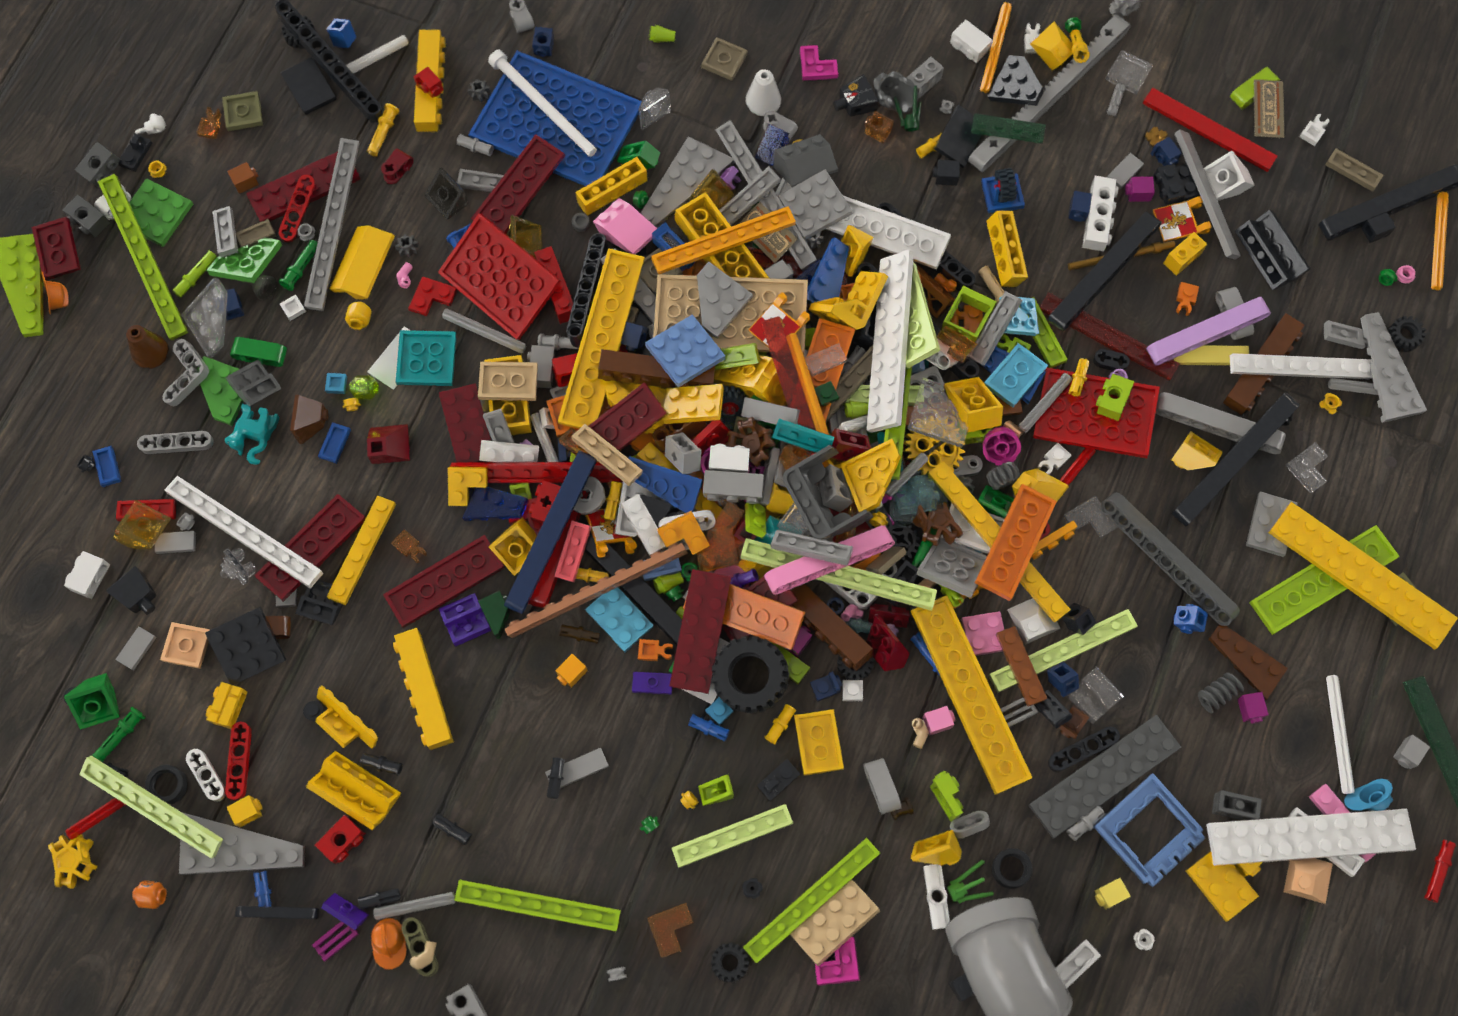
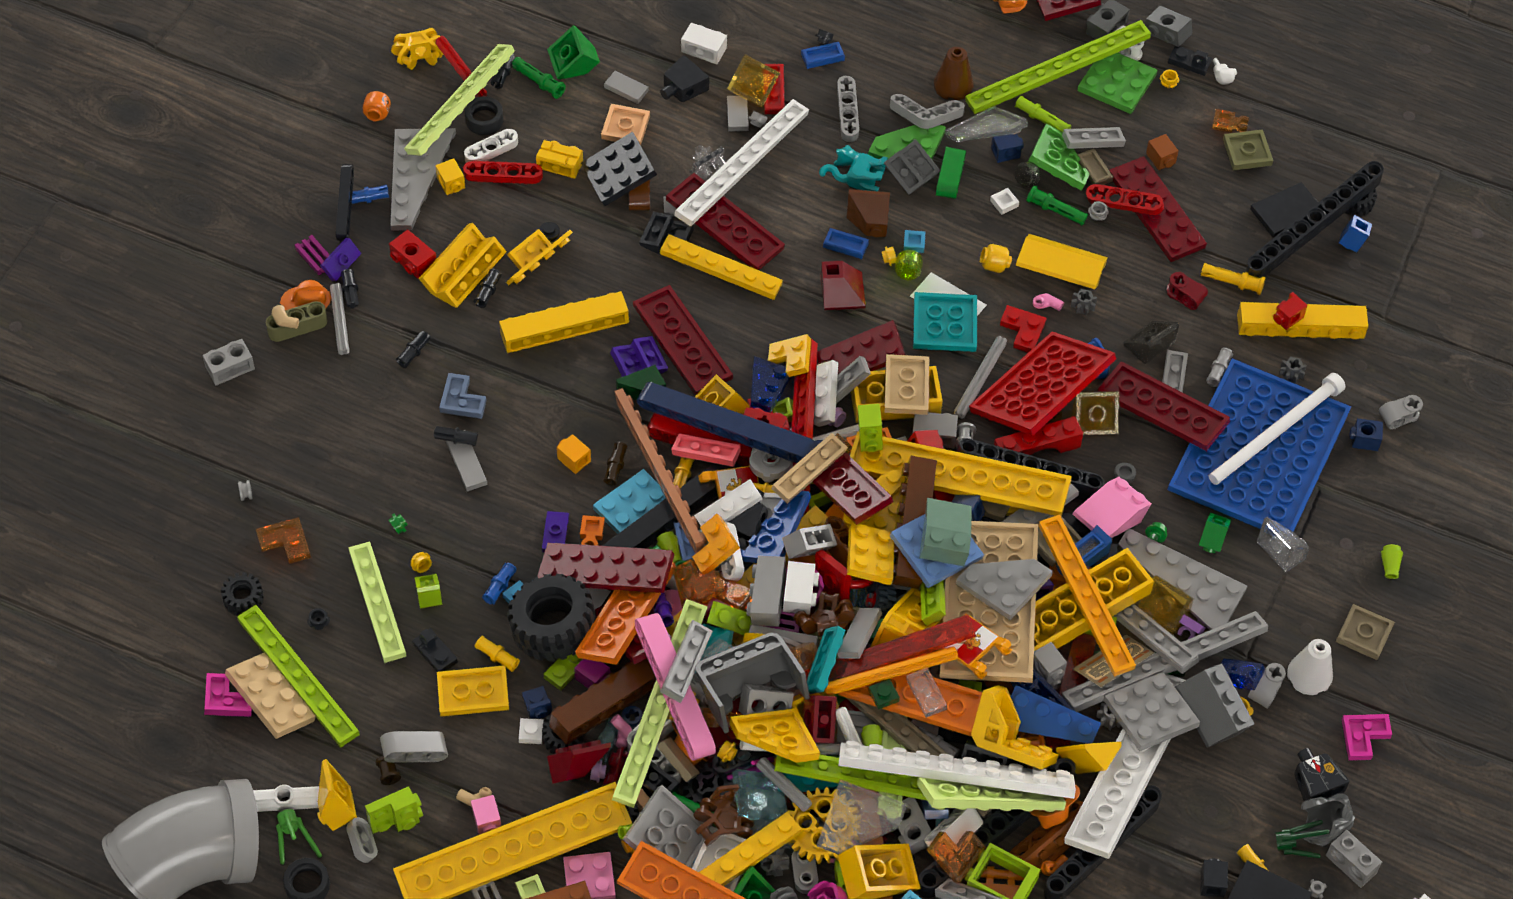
camera: 90 degrees right, 15 degrees down
light grey plate [304,138,360,311] -> none
white axle [346,35,408,73] -> none
clear orange plate [391,529,427,563] -> none
lime plate [454,880,621,932] -> none
yellow brick [576,157,648,215] -> none
clear orange brick [864,111,894,143] -> none
none -> sand blue plate [439,373,486,419]
none -> lime brick [858,404,883,452]
none -> sand green slope [919,498,971,566]

